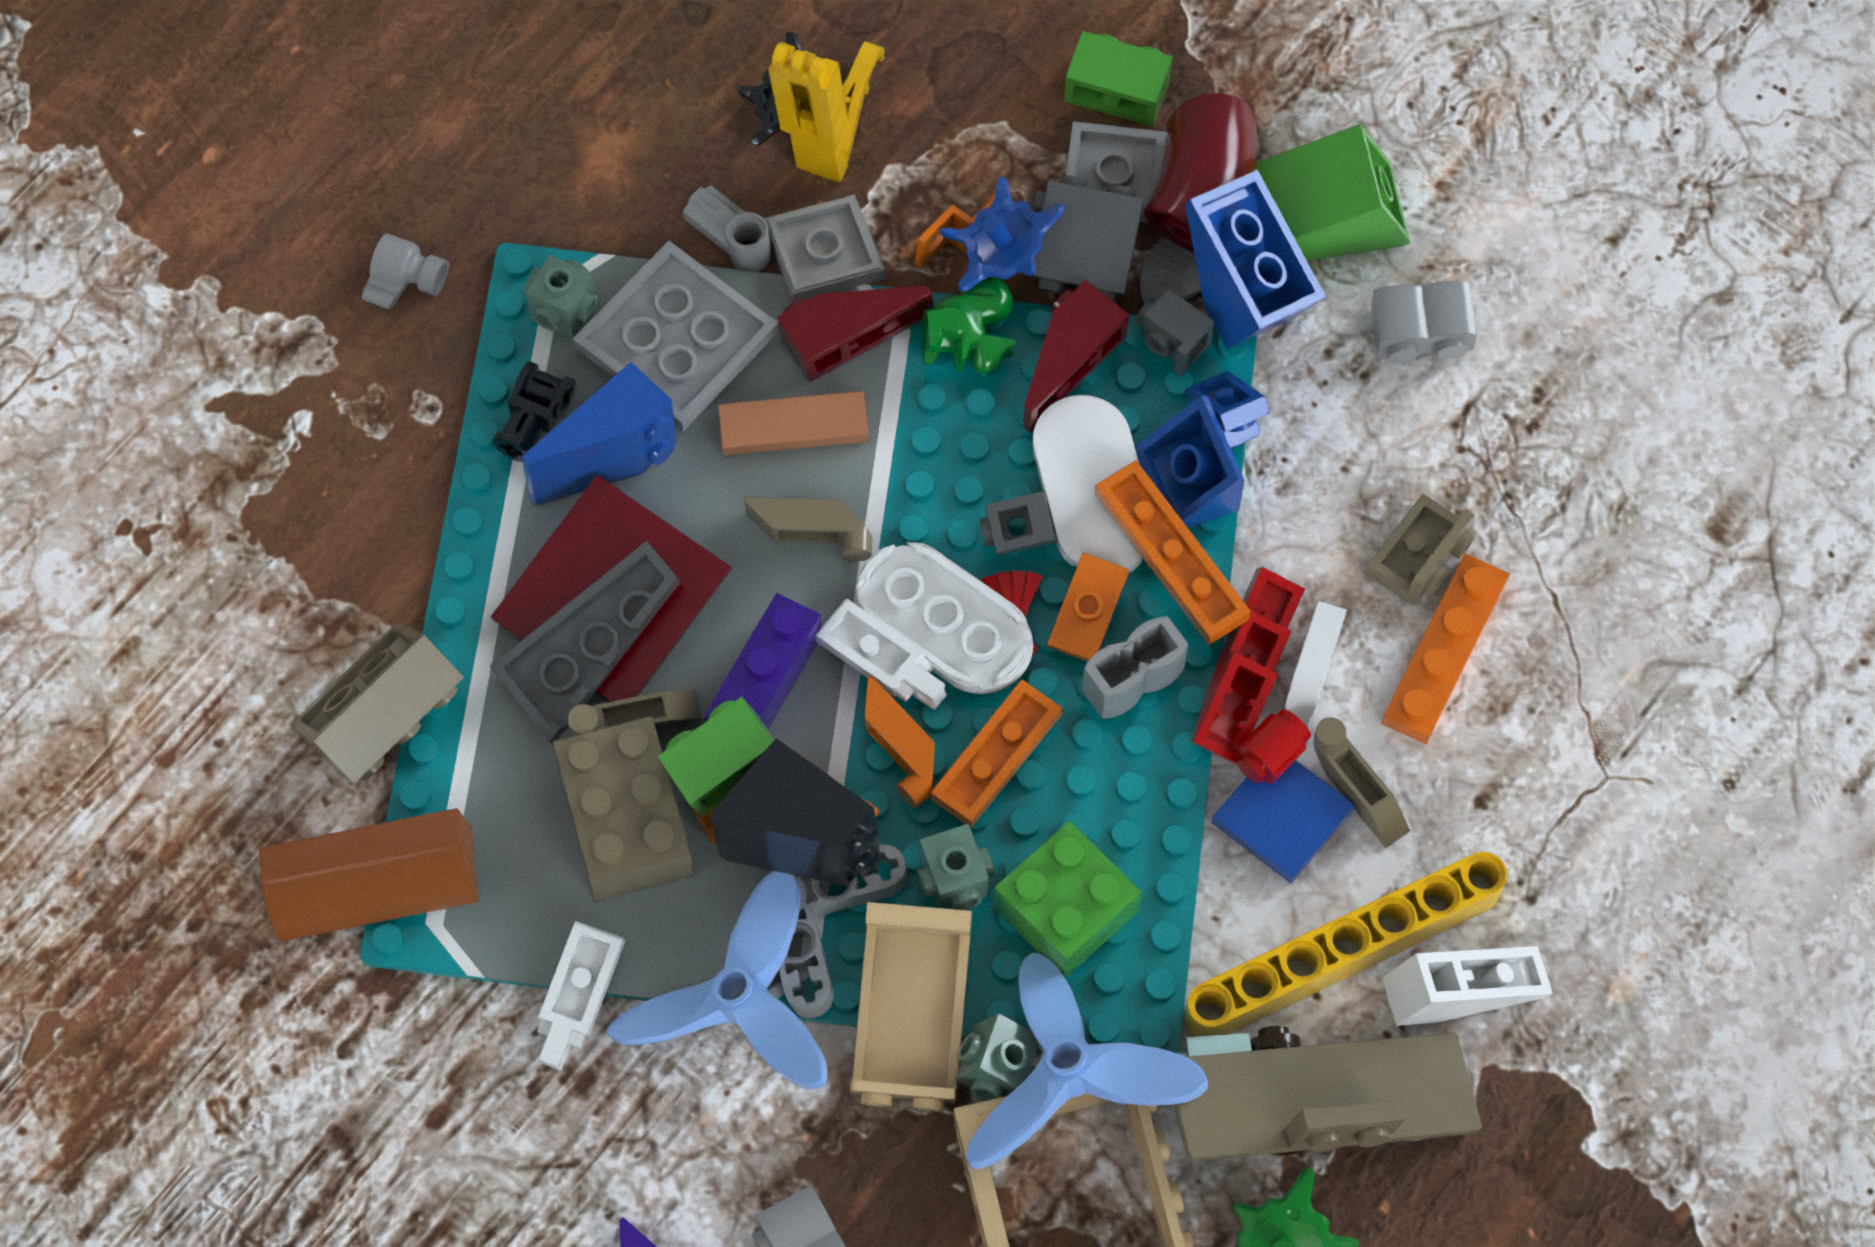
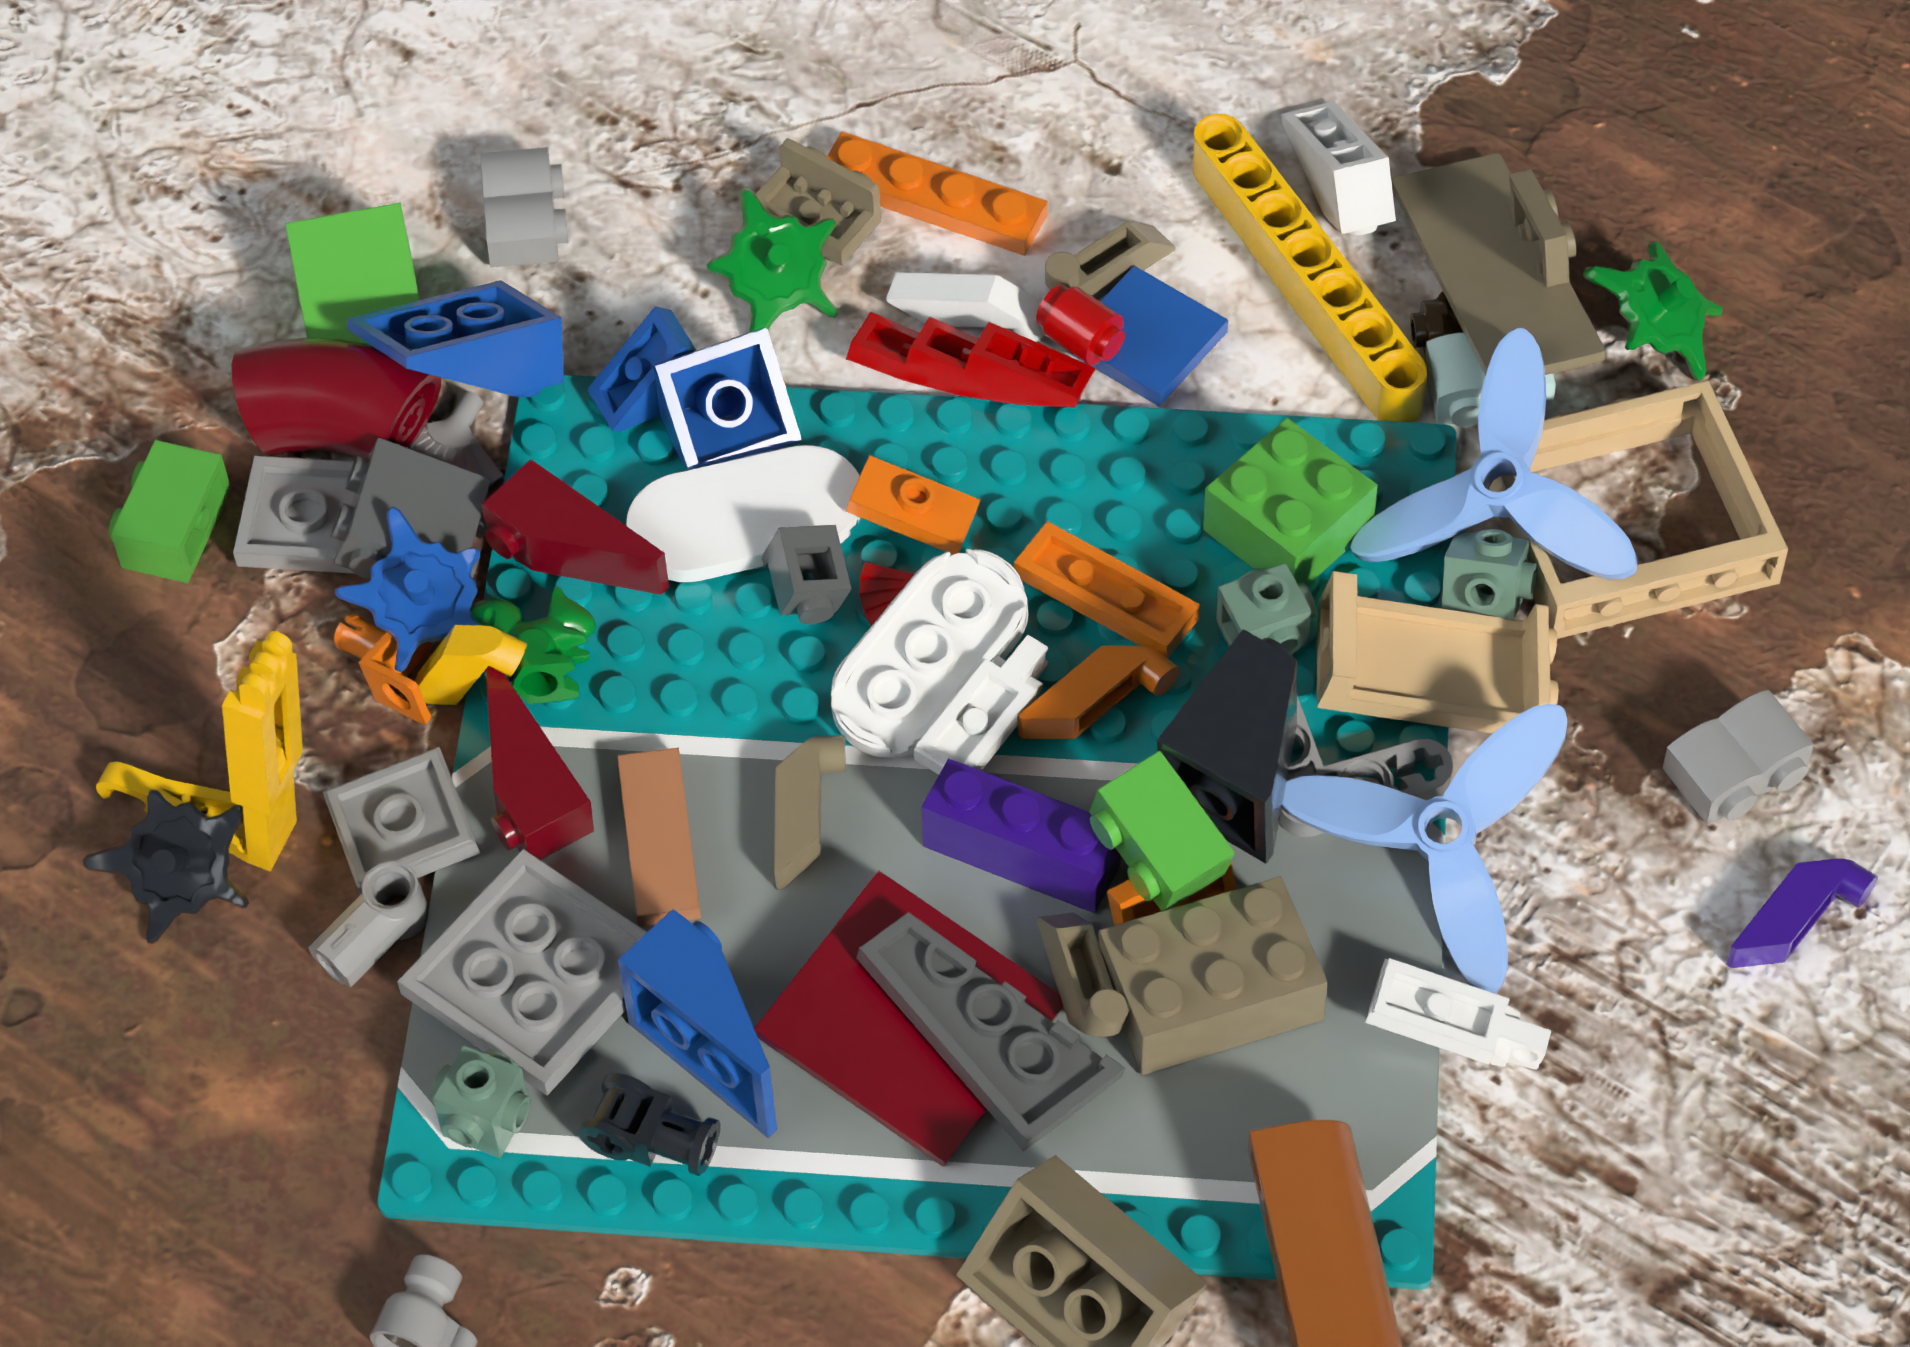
camera: 90 degrees left, 10 degrees down
light grey brick [1082,616,1188,719] -> none
orange plate [1095,460,1251,645] -> none
dark grey brick [1135,288,1214,377] -> none
none -> yellow piece [407,625,527,705]
none -> green piece [707,188,838,332]

